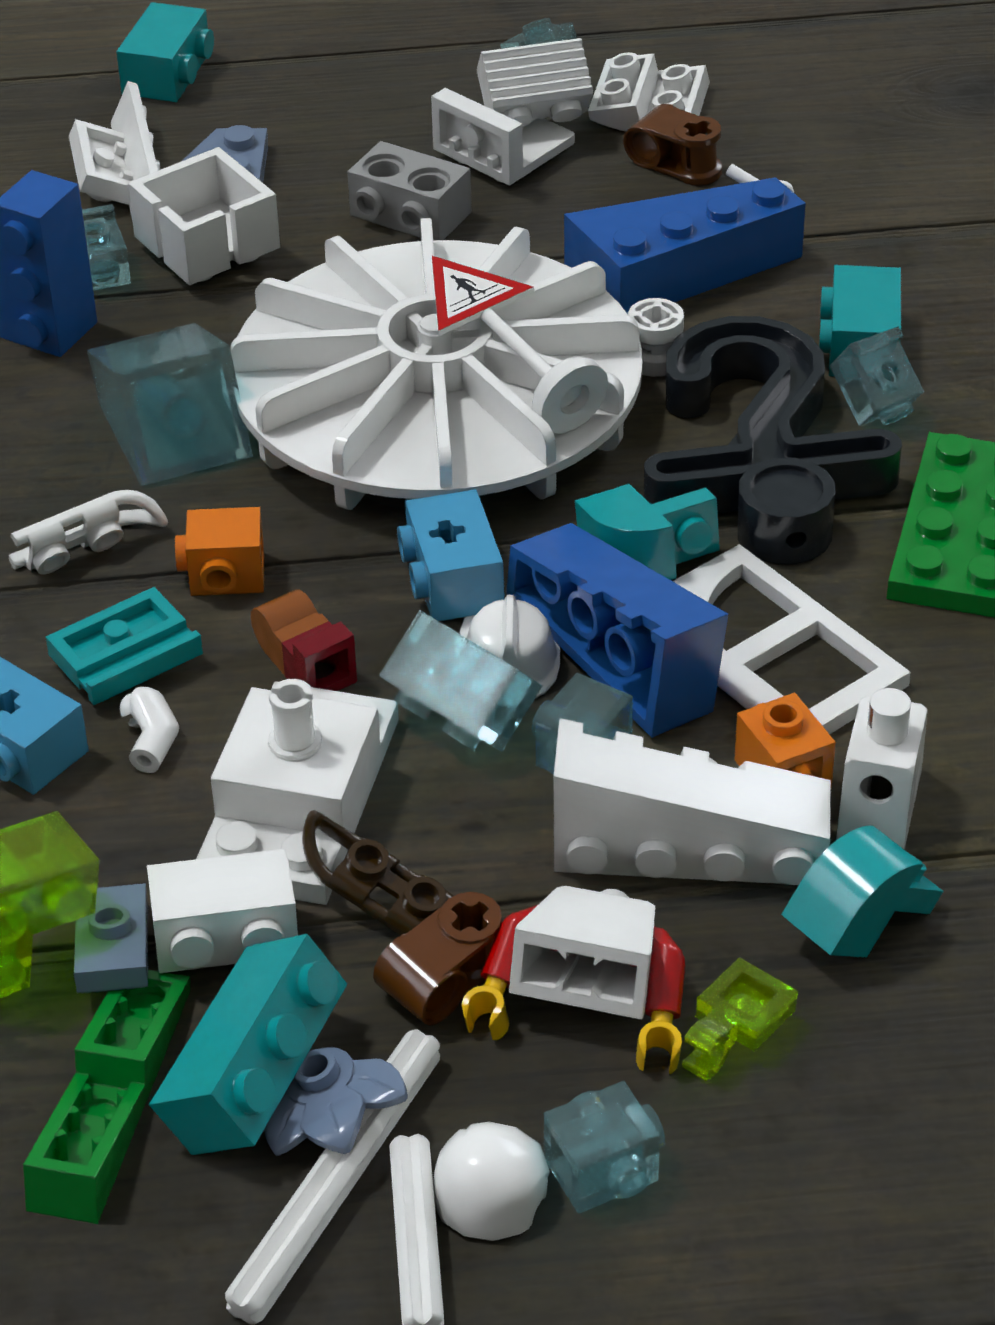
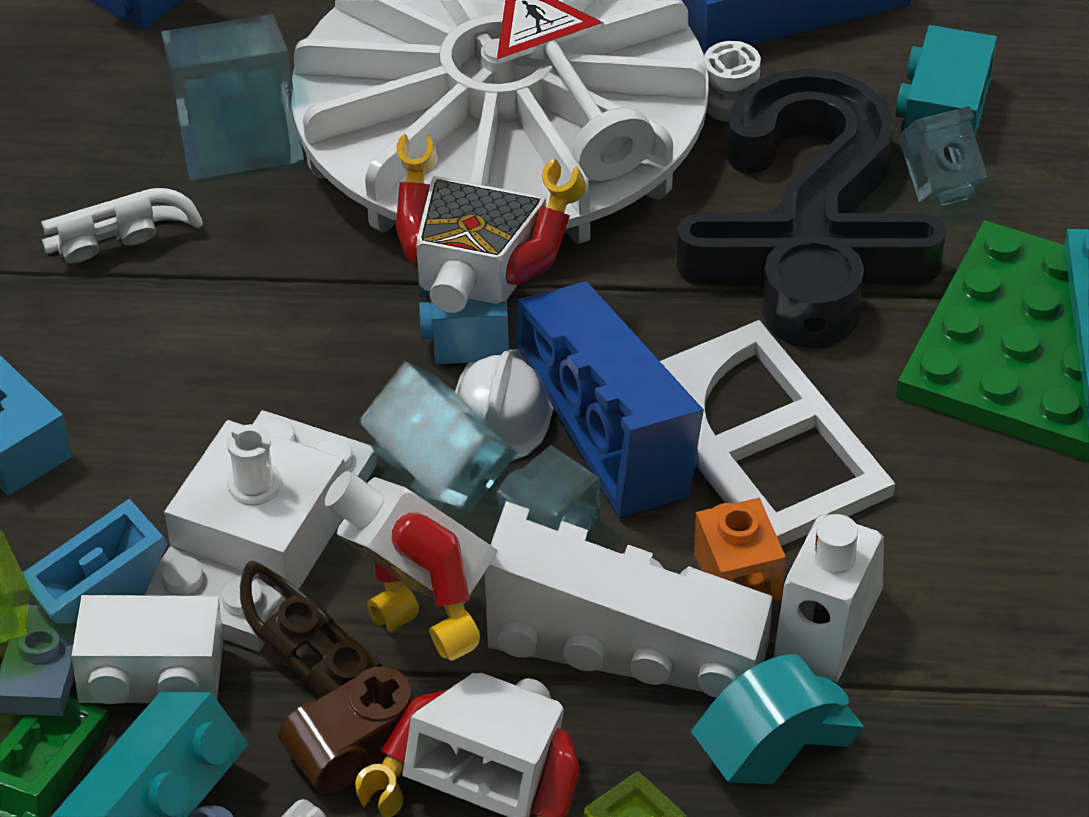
camera: 10 degrees right, 5 degrees up
teal plate [45,587,203,705] -> none
white arm [120,687,179,773] -> none
orange brick [175,507,265,596] -> none
leg [251,589,357,691] -> none
teal brick [575,484,720,580] -> none
none -> dark azure slope [18,498,167,624]
none -> torso [325,471,498,661]
none -> torso [396,134,586,313]

